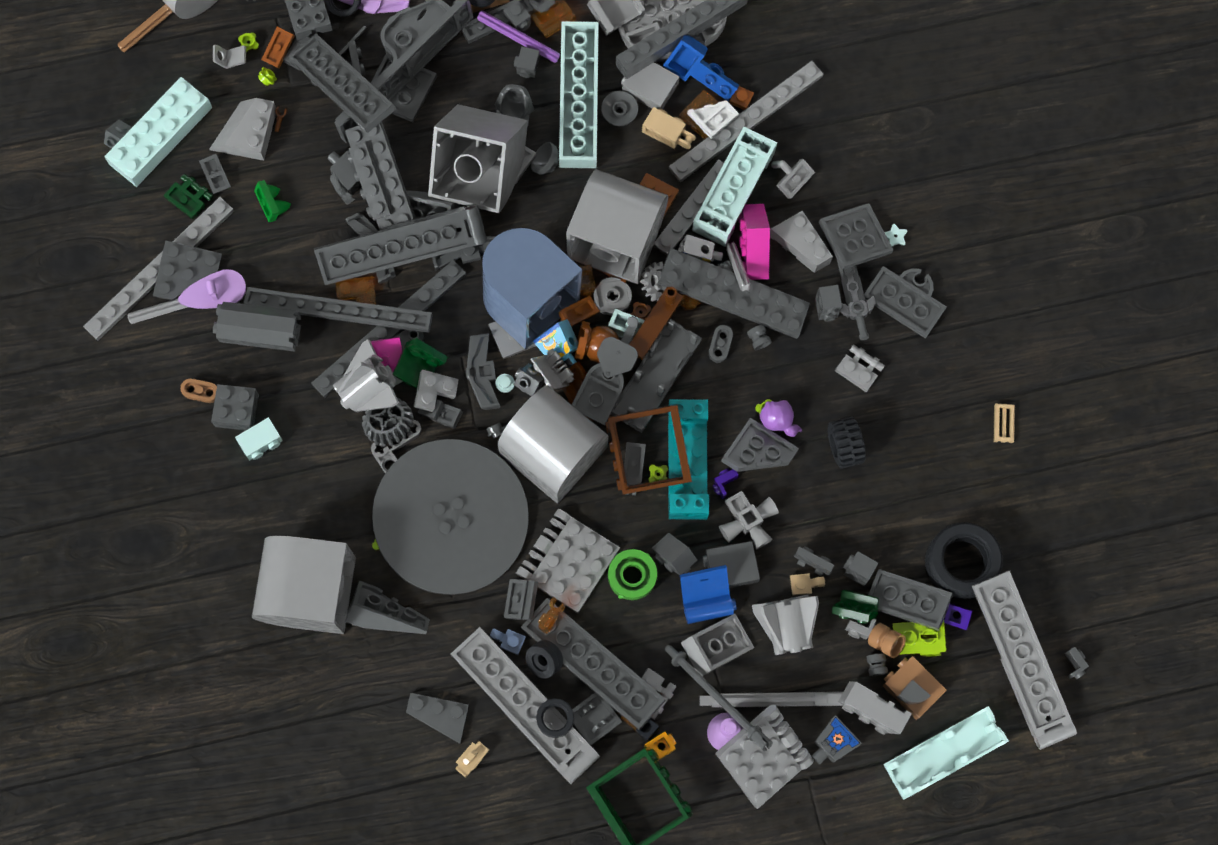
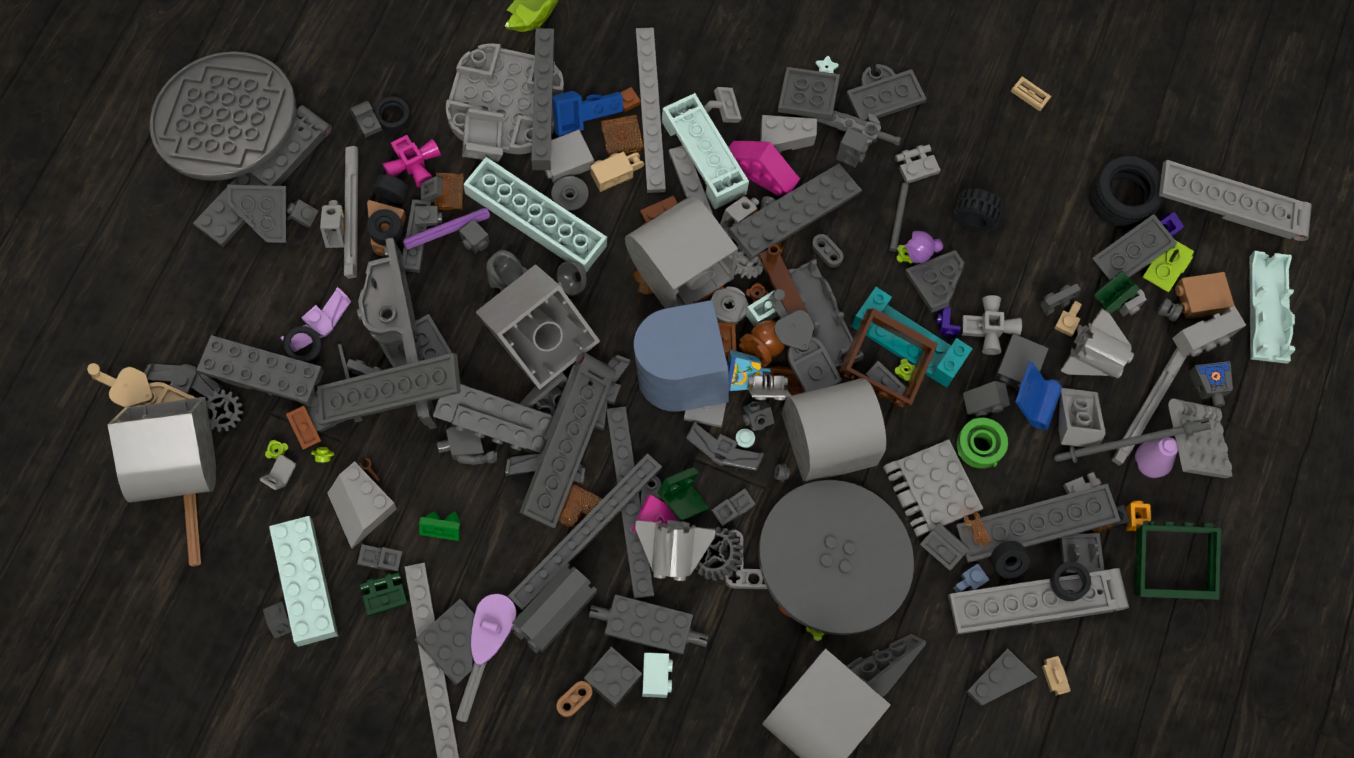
camera: 60 degrees left, 5 degrees down
light grey plate [414,370,459,412] -> none
white wing [687,100,739,139] -> none
light grey axle [726,243,750,291] -> none
dark grey wheel [747,325,772,350] -> none
dark grey brick [843,552,878,586] -> none
medium nougat wheel [868,623,906,658] -> none
dark grey brick [897,680,931,705] -> none
dark grey bracket [1064,647,1089,680] -> none
none -> dark grey plate [589,595,709,655]
none -> dark grey piece [889,183,909,252]

